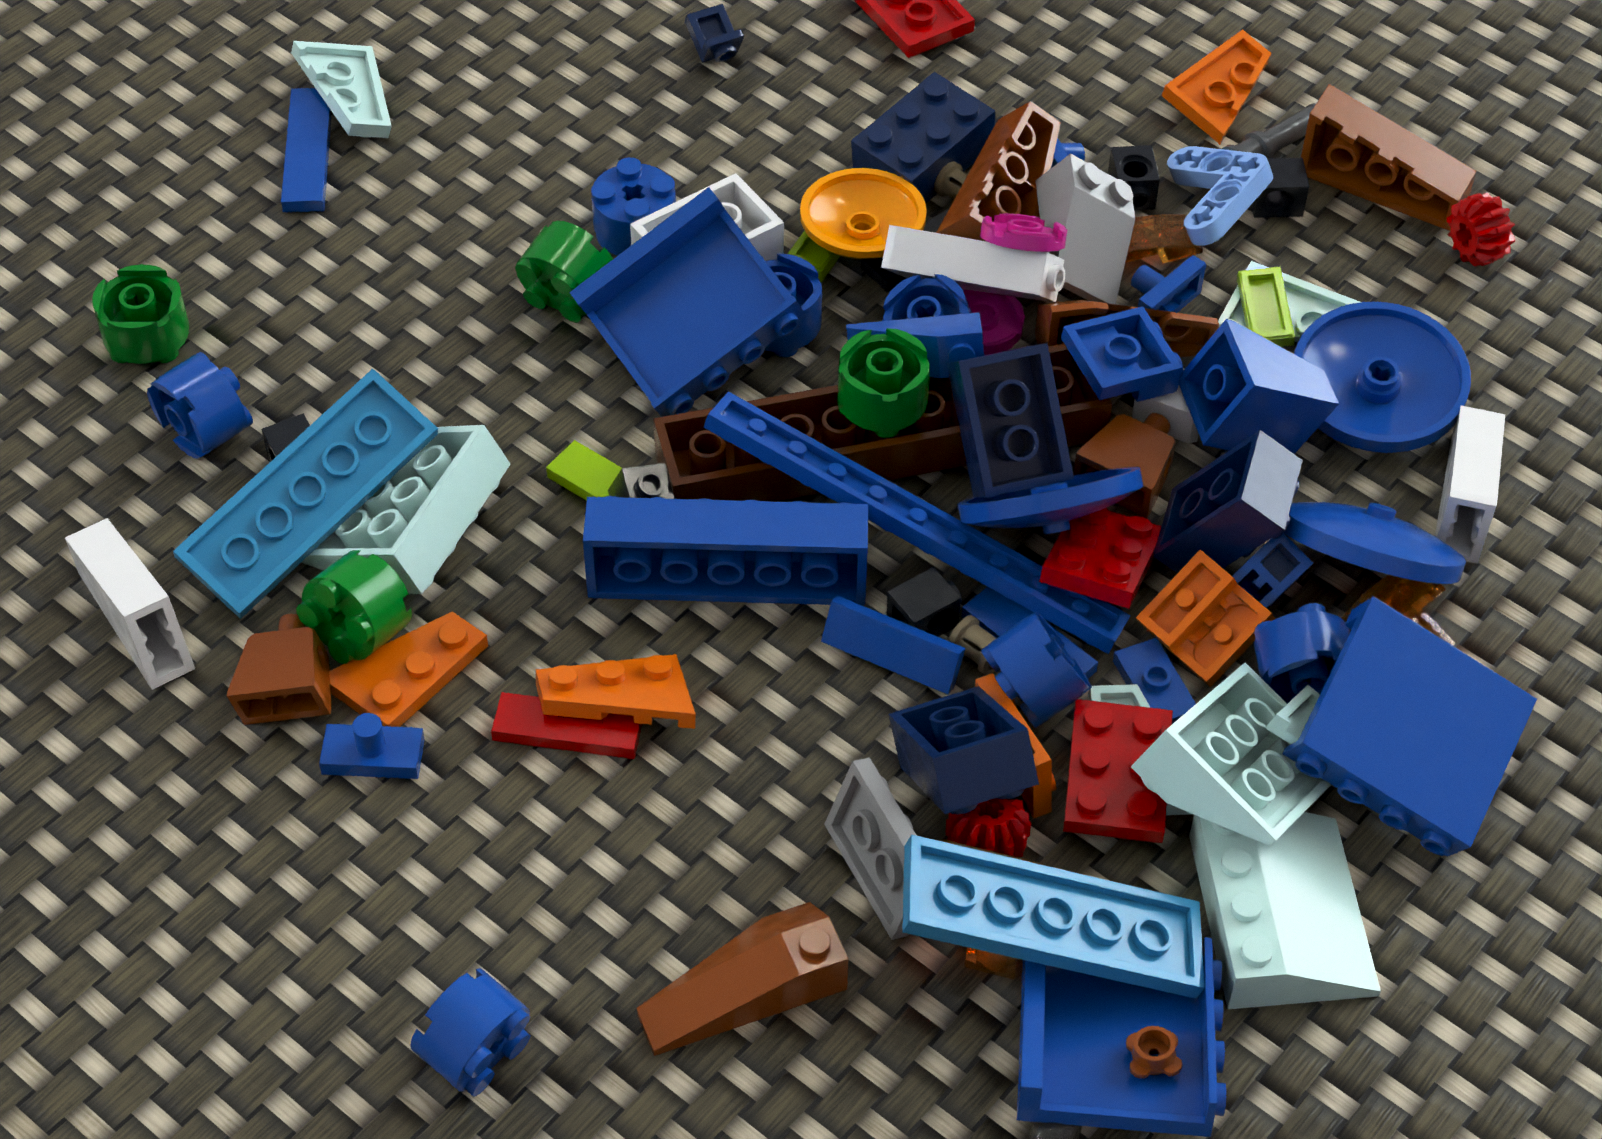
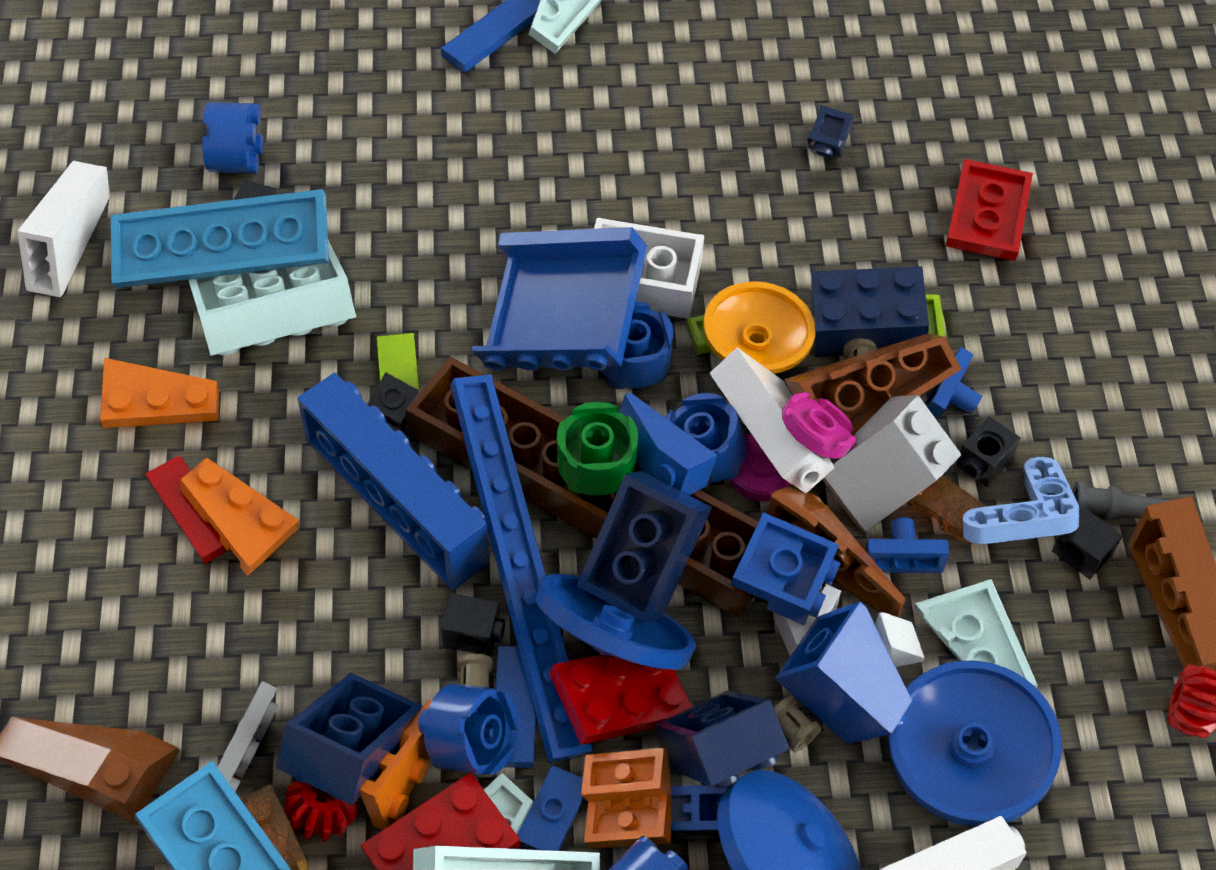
camera: 45 degrees right, 5 degrees up
green brick [92,264,189,364] -> none
dark orange torso [227,614,331,725] -> none
green brick [296,550,412,664] -> none
blue tile [319,713,425,779] -> none
green brick [515,220,613,323] -> none
blue brick [591,157,676,256] -> none
blue tile [821,596,965,695] -> none
dark orange torso [1073,413,1176,518] -> none
orange wing [1161,29,1272,145] -> none
lime tile [1237,267,1295,347] -> none

